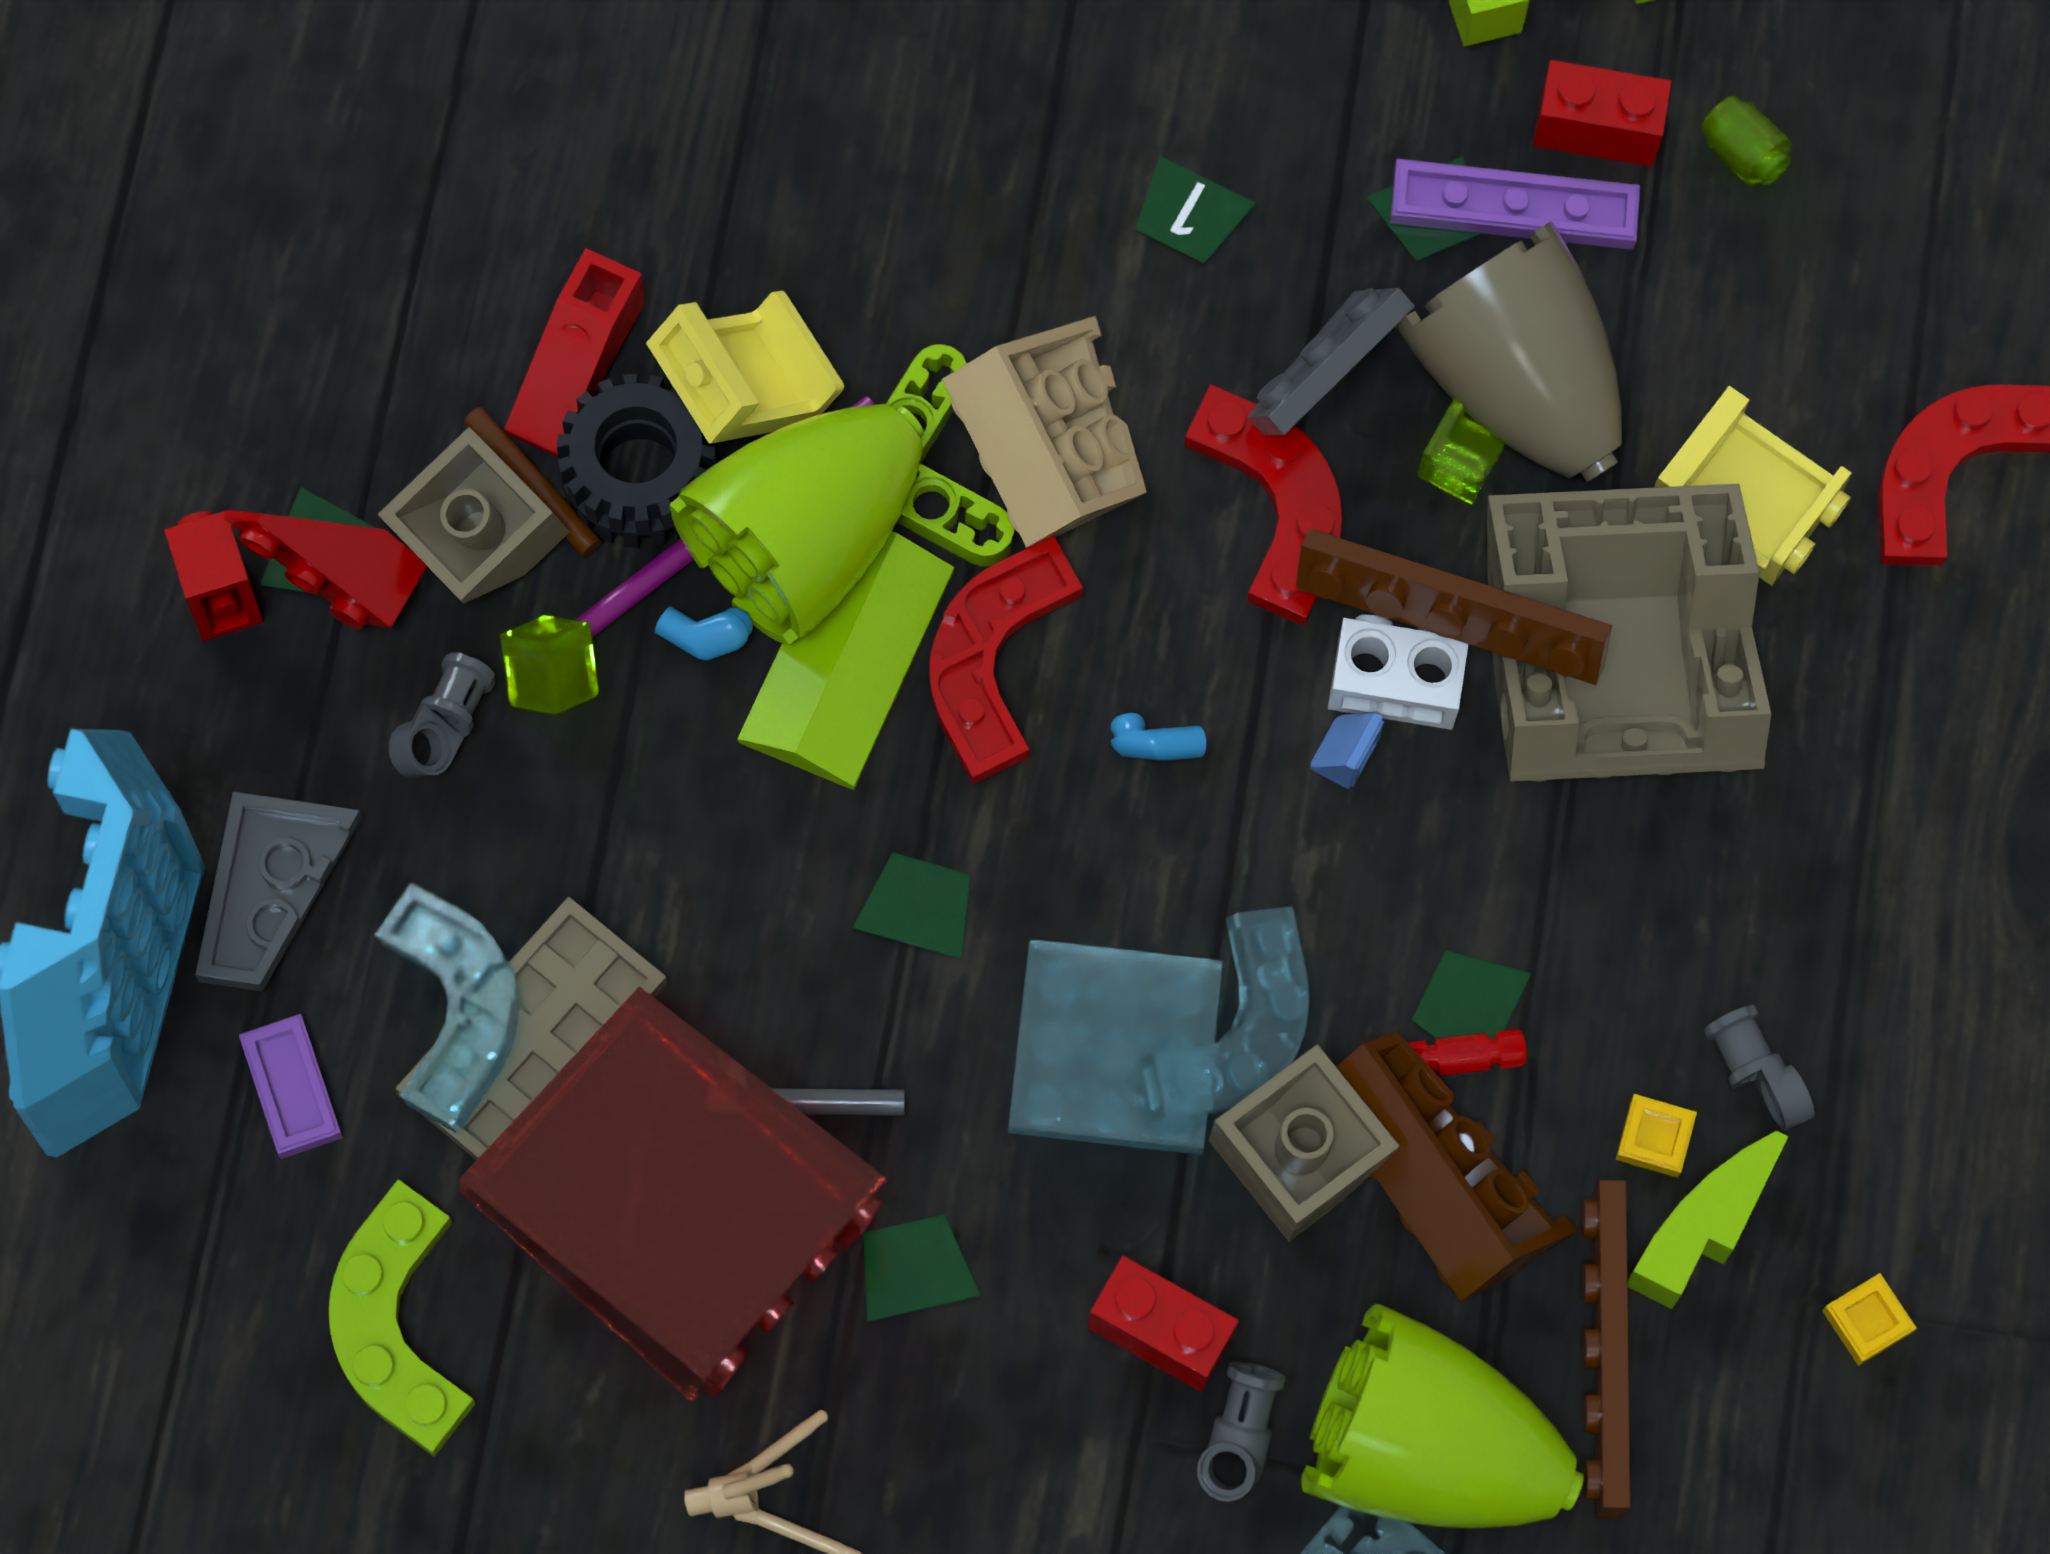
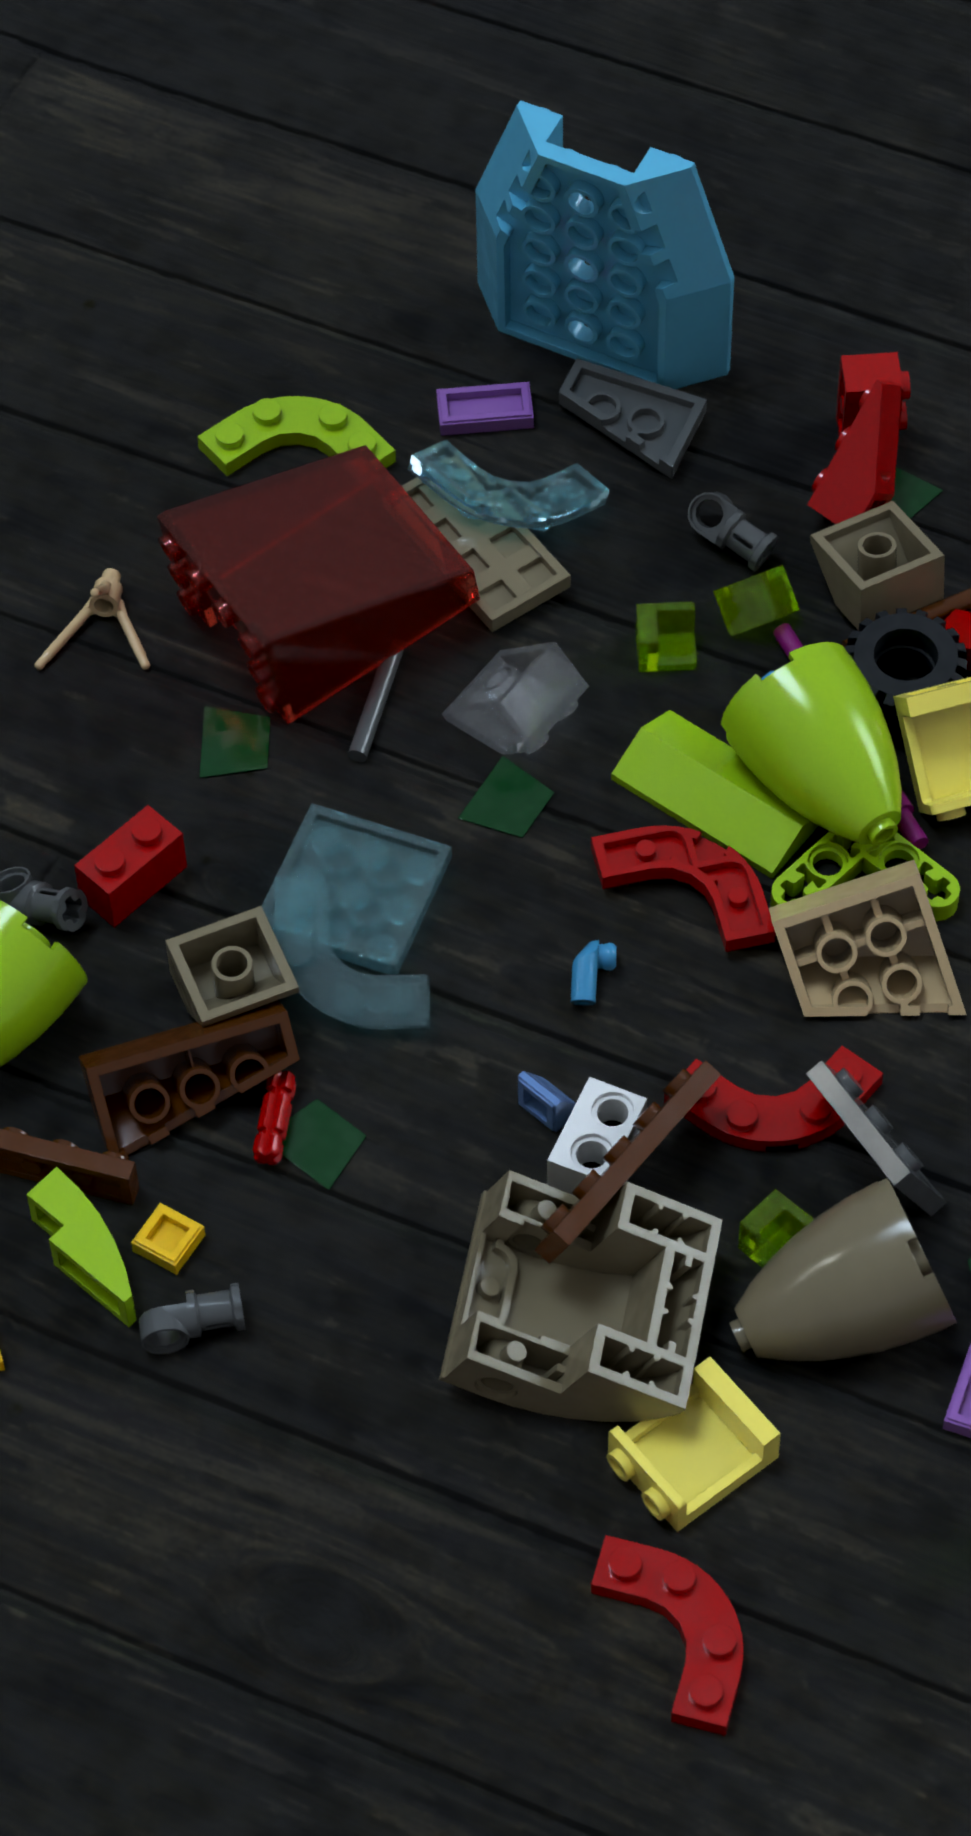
camera: 110 degrees right, 15 degrees down
none -> clear slope [442,642,589,755]
none -> clear neon green panel [636,601,697,672]

